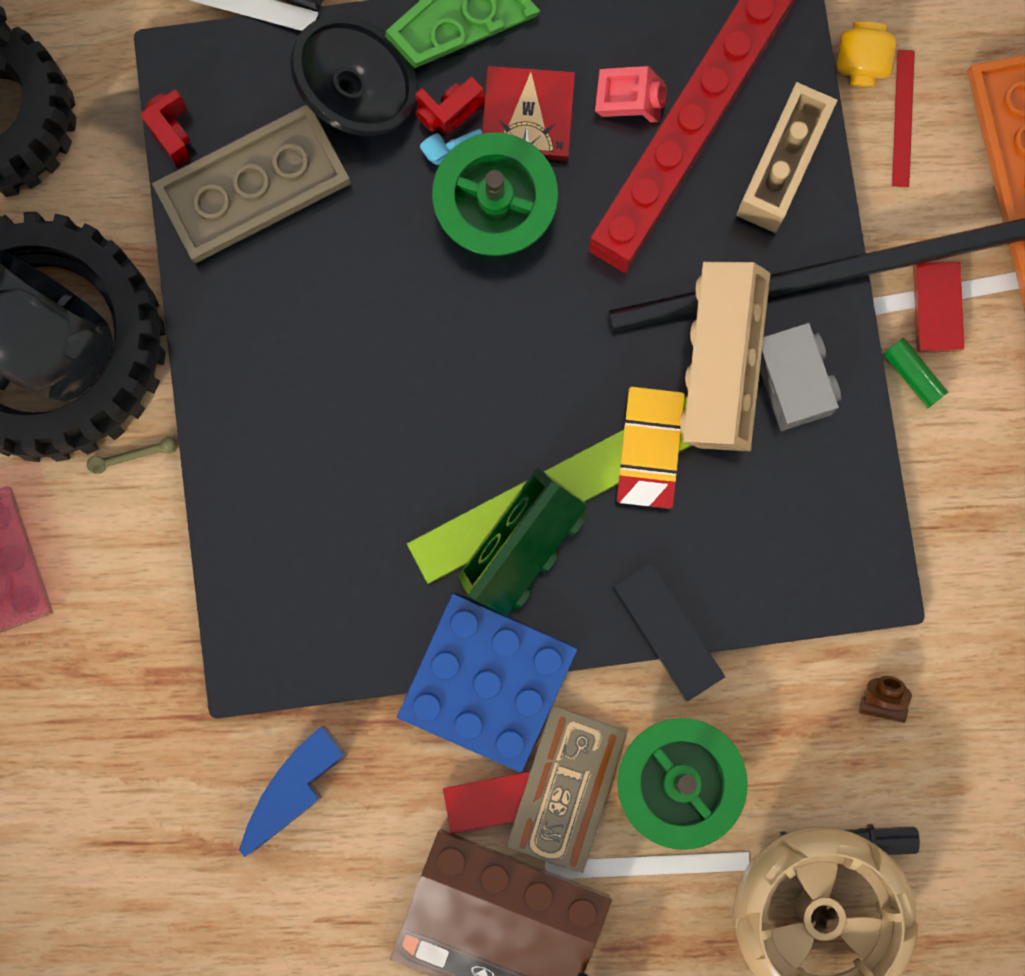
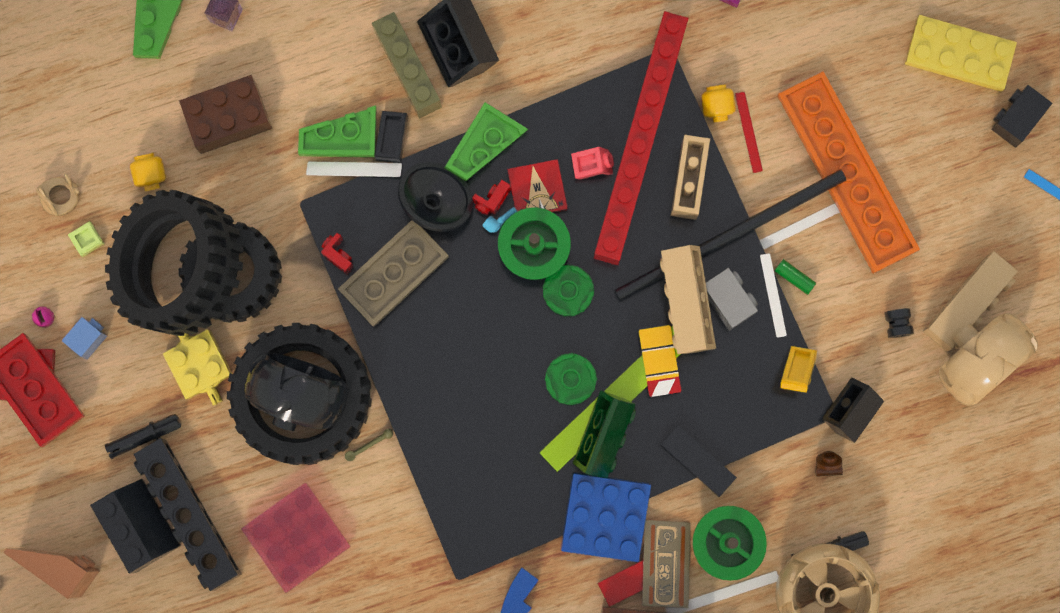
camera: 15 degrees left, 0 degrees up
red tile [913,262,964,352] -> none
none -> green tile [543,265,594,316]
none -> green tile [545,353,597,405]
none -> white sticker [760,254,787,338]
none -> yellow tile [781,346,817,393]
none -> black brick [822,377,884,443]

